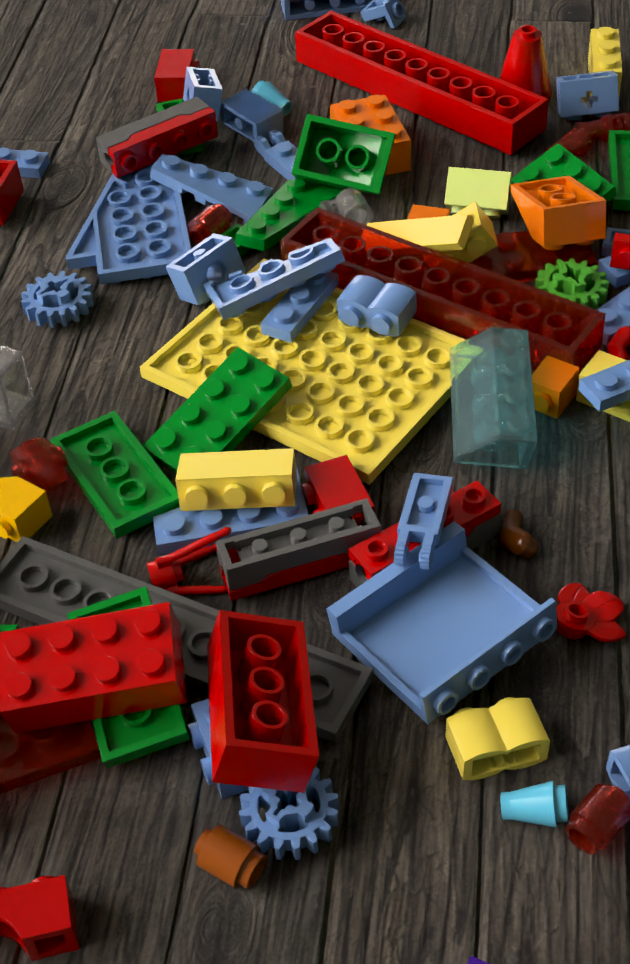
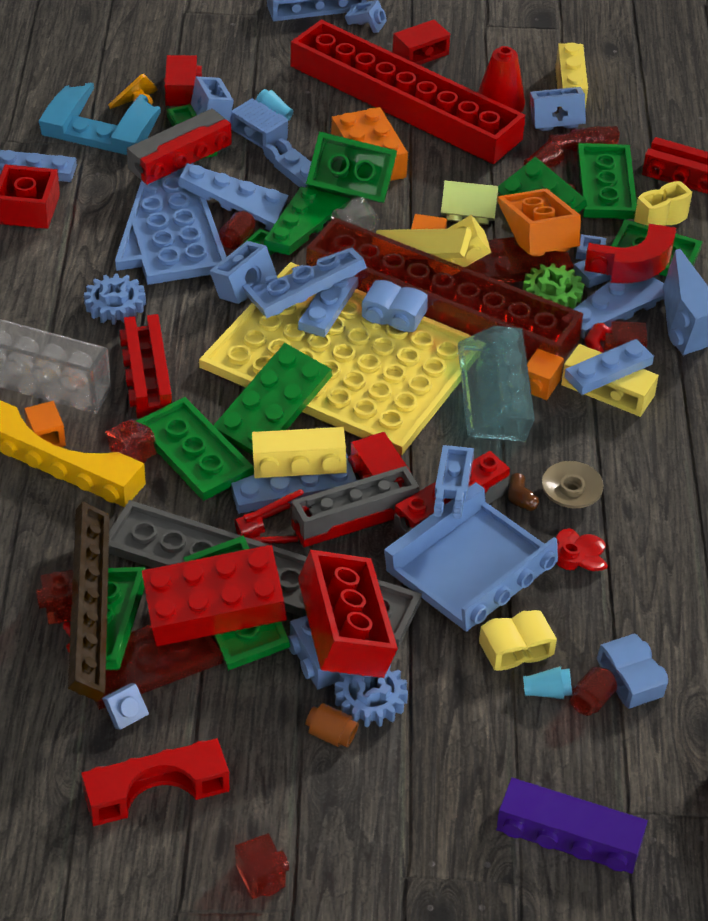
camera: 10 degrees left, 0 degrees up
none -> dark azure wedge [39,83,161,155]
none -> light orange piece [108,74,158,109]
none -> red brick [119,314,172,419]
none -> red brick [392,19,451,65]
none -> dark tan dish [542,461,604,508]

